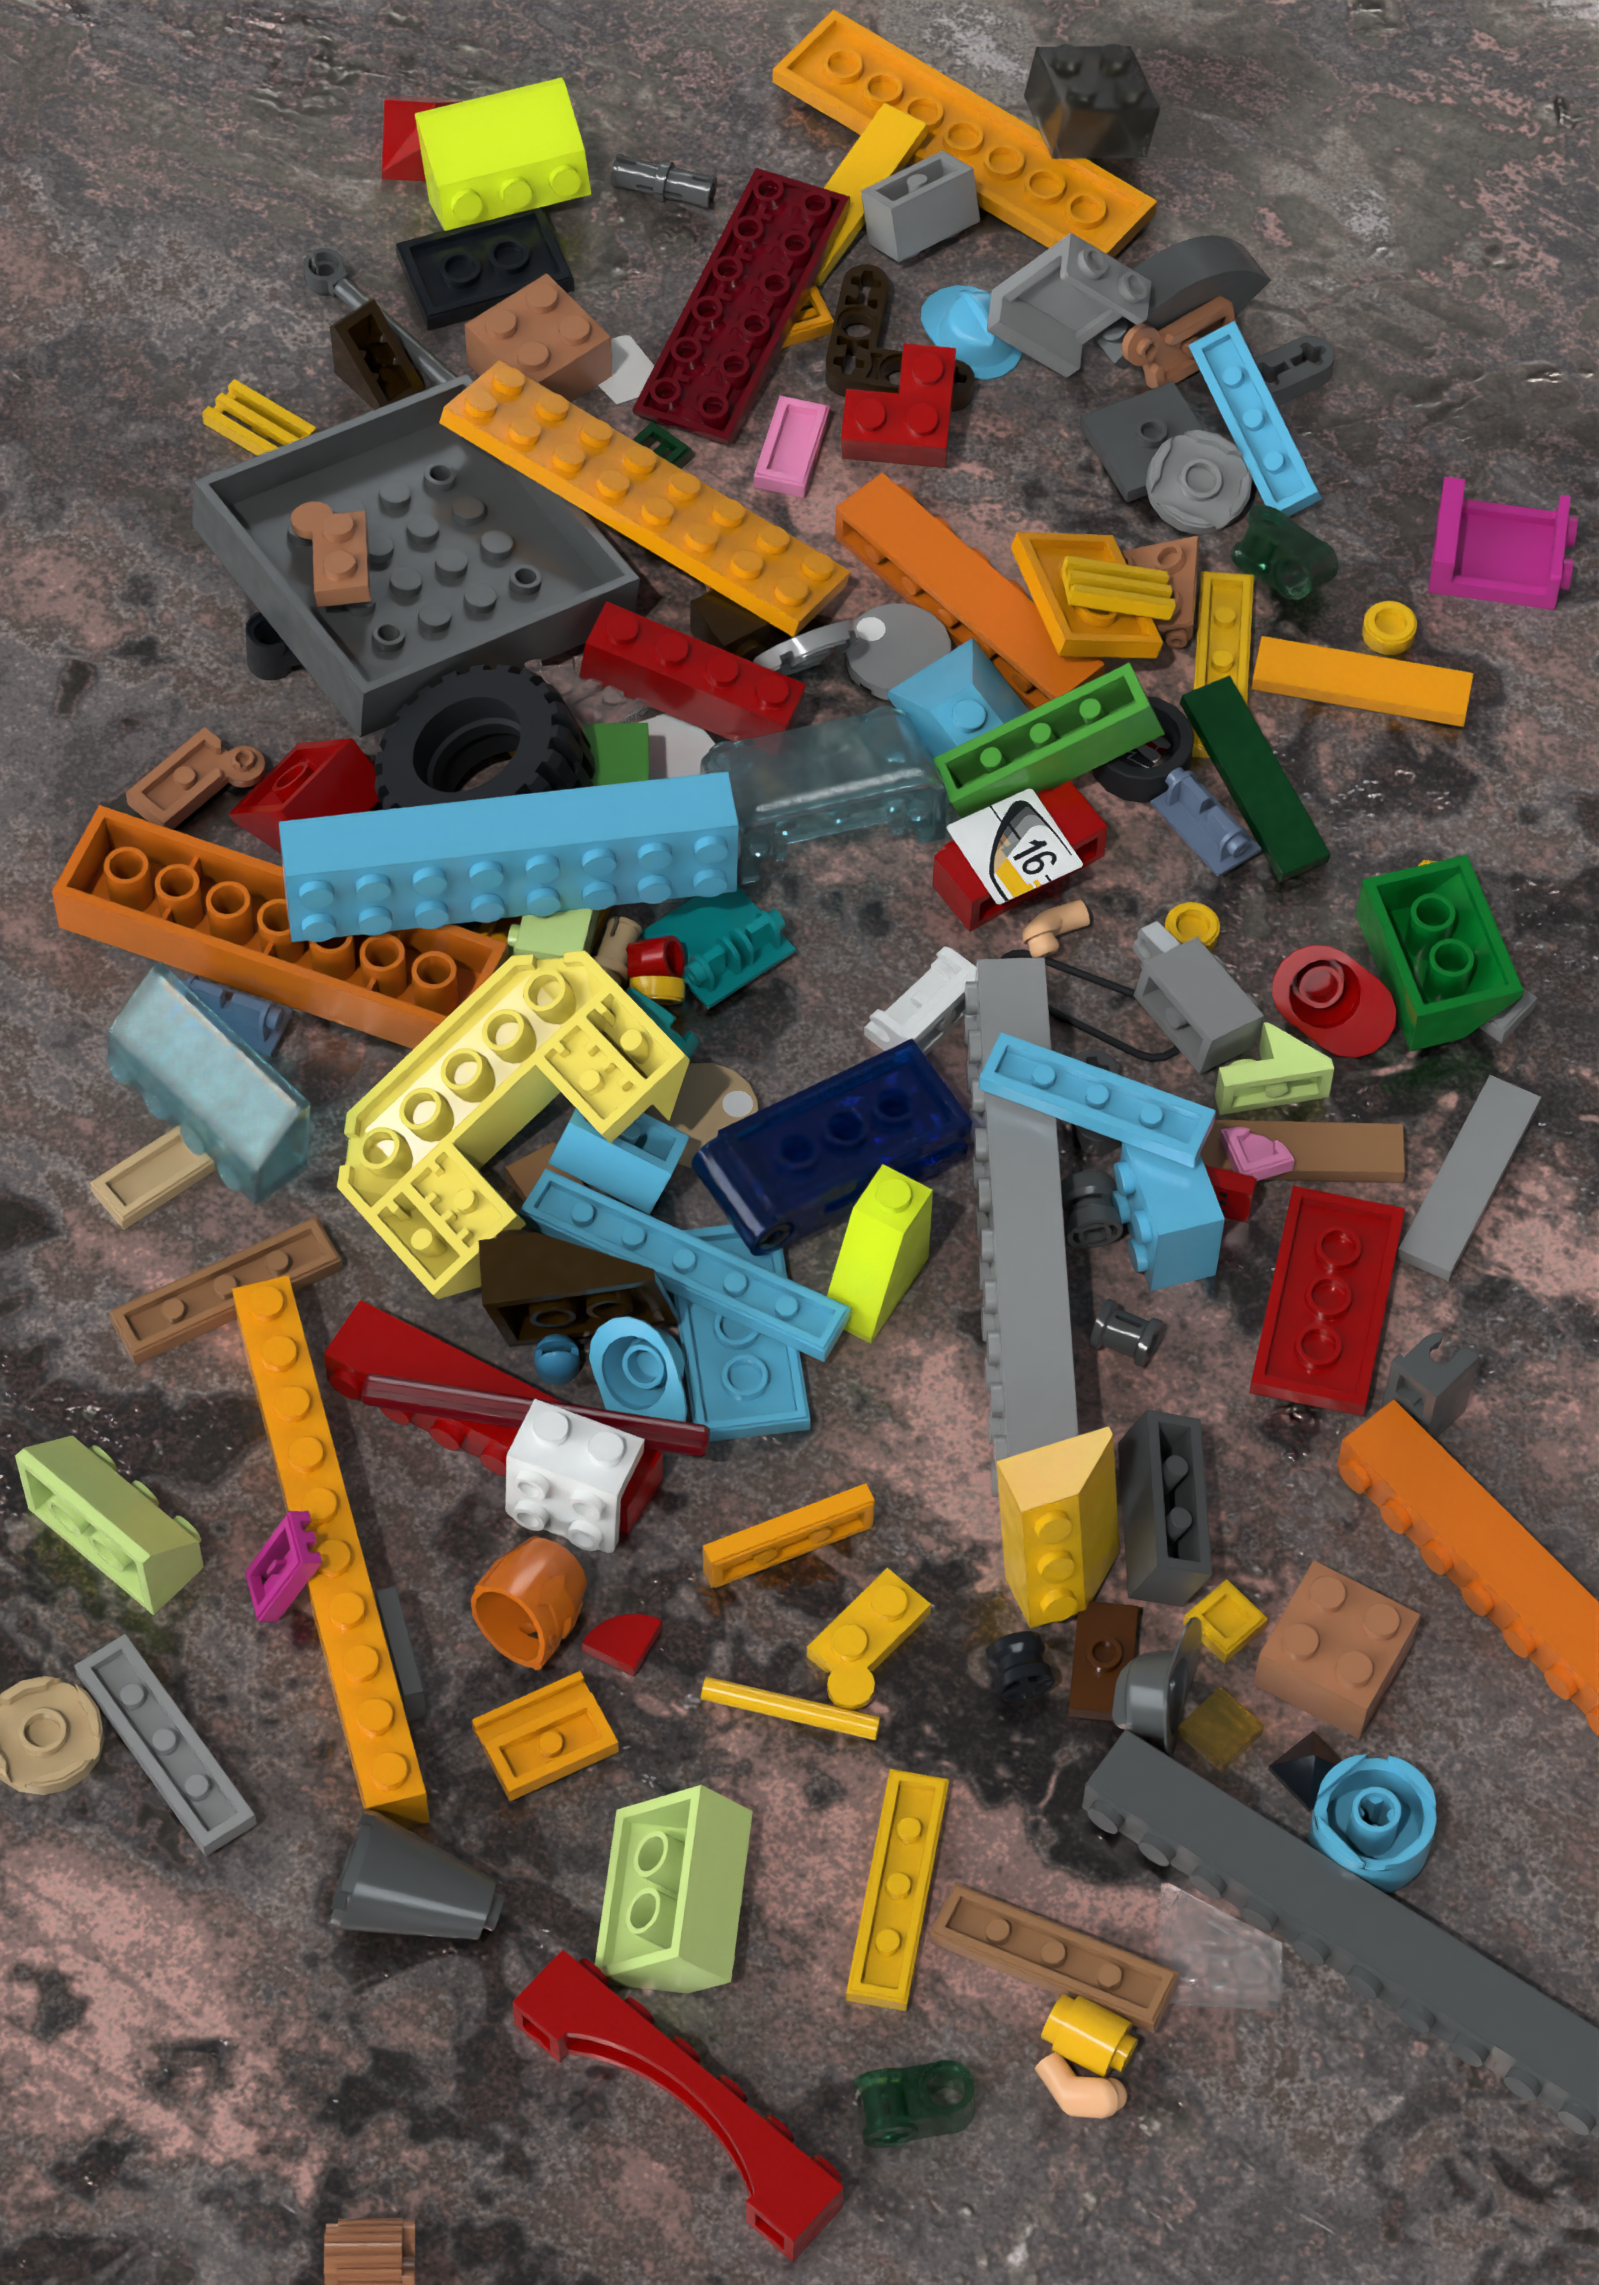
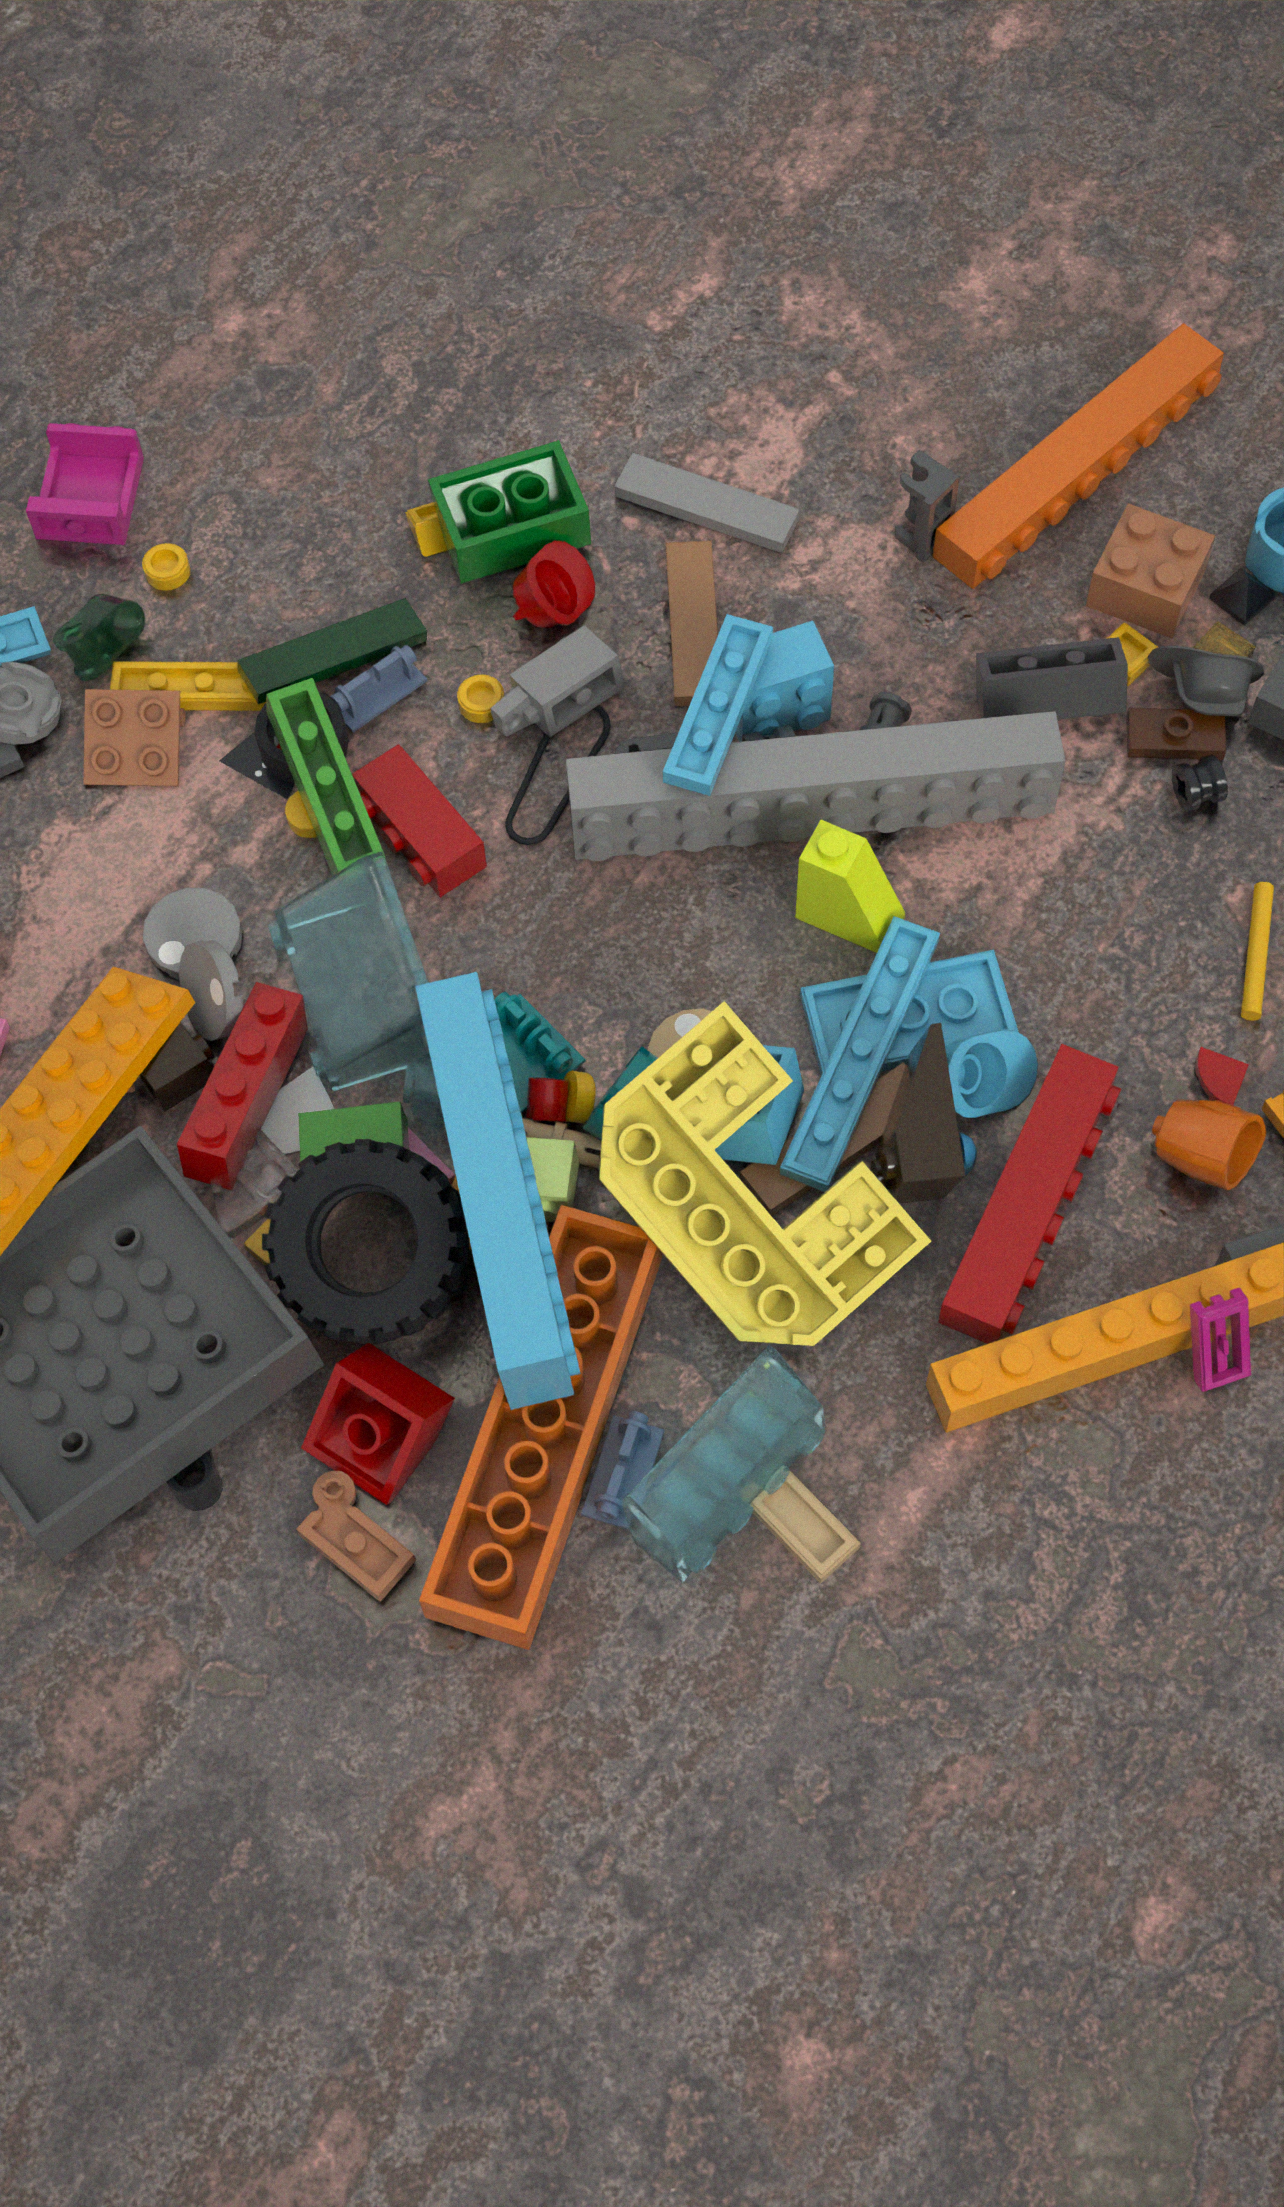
camera: 90 degrees left, 5 degrees up
yellowish green slope [15,1435,204,1615] -> none
medium nougat tile [108,1216,343,1366] -> none
nougat hinge [290,501,371,607] -> none
dark red axle [362,1373,710,1457] -> none
white bracket [505,1399,644,1553] -> none
clear blue hinge [691,1038,973,1256] -> none
light orange tile [703,1483,875,1588] -> none
yellow hinge [807,1568,931,1711] -> none
orange brick [835,472,1105,710] -> none
white hinge [864,946,976,1071] -> none
medium azure slope [886,638,1029,758] -> none
sticker [947,788,1083,904] -> none
yellow slope [996,1426,1120,1629] -> none
light orange plate [1010,532,1163,659] -> none
light nougat arm [1022,899,1090,958] -> none
yellow tile [1061,556,1176,620] -> none
yellowish green slope [1215,1022,1334,1115] -> none
bright pink tile [1219,1127,1295,1181] -> none
red plate [1249,1186,1405,1417] -> none
light orange tile [1251,636,1473,727] -> none

